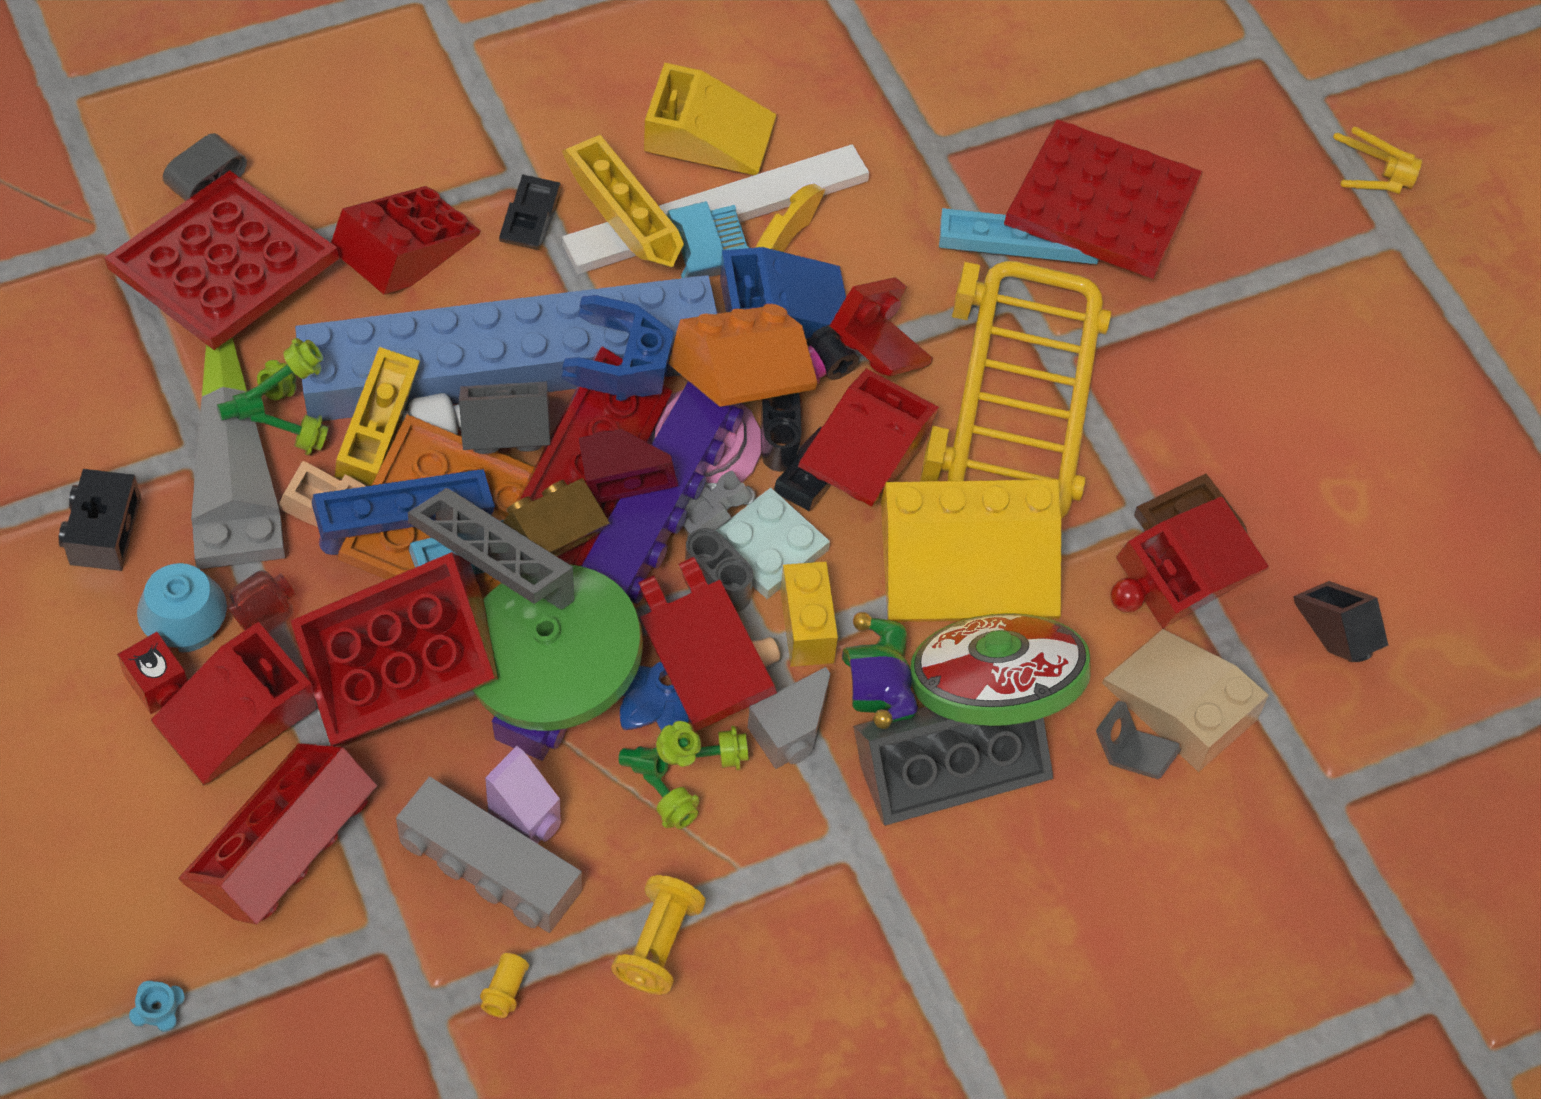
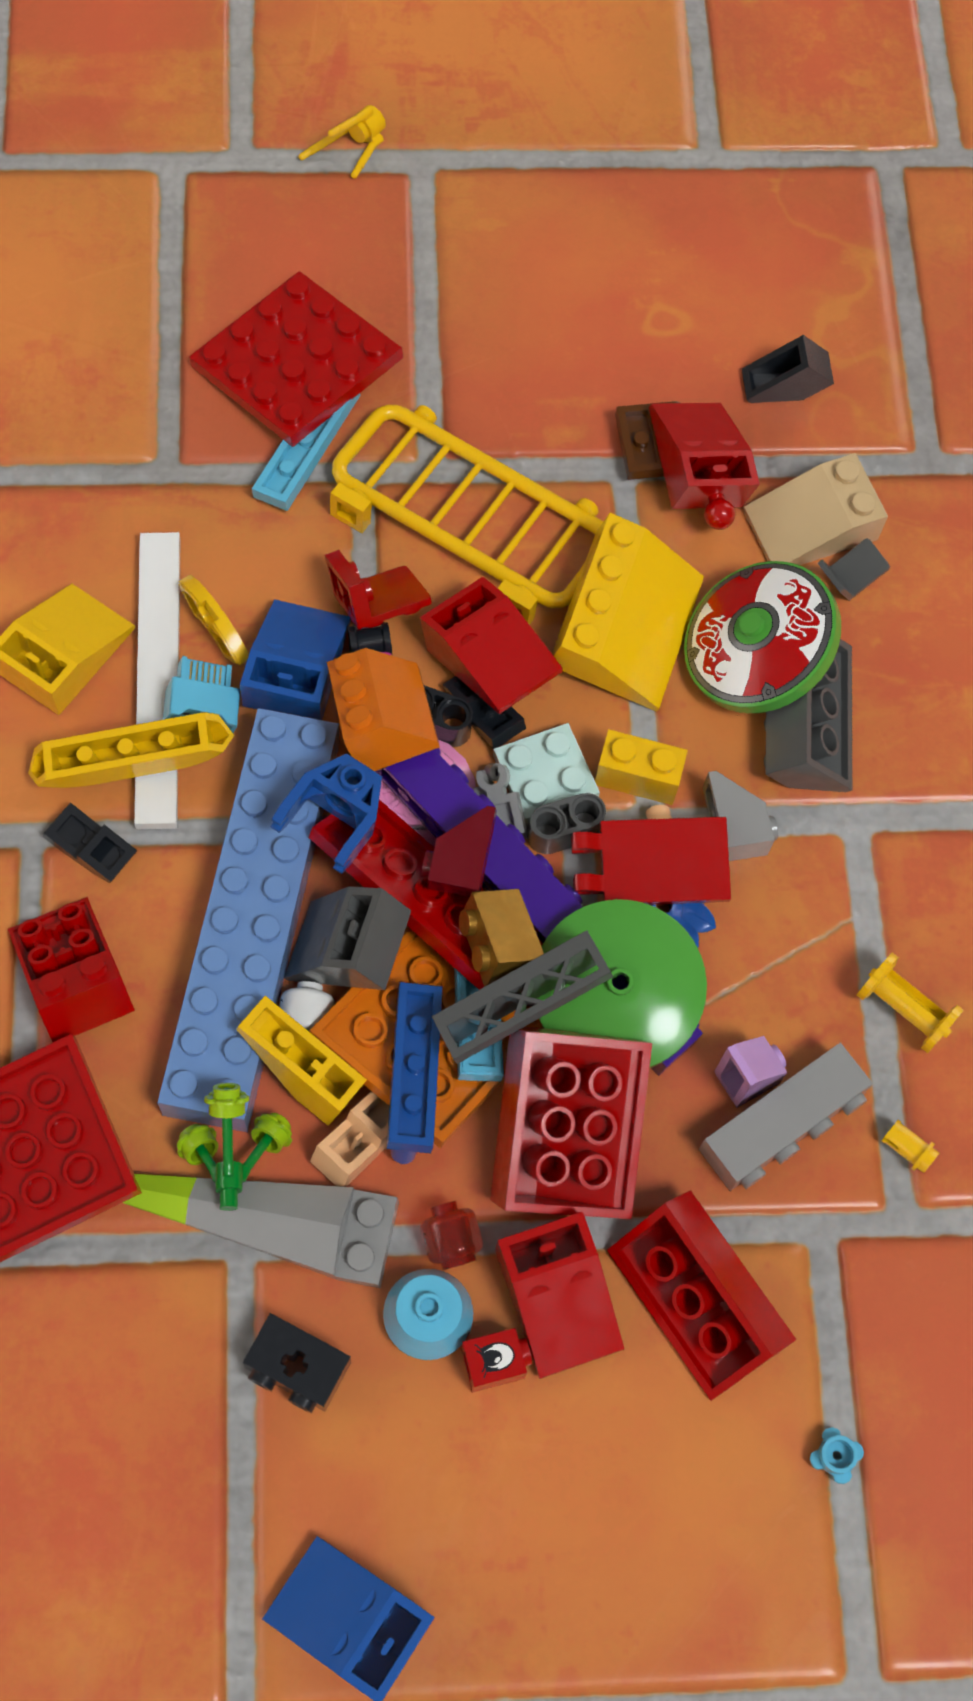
camera: 70 degrees left, 10 degrees up
lime plant [618,721,749,829] -> none
piece [842,612,918,729] -> none

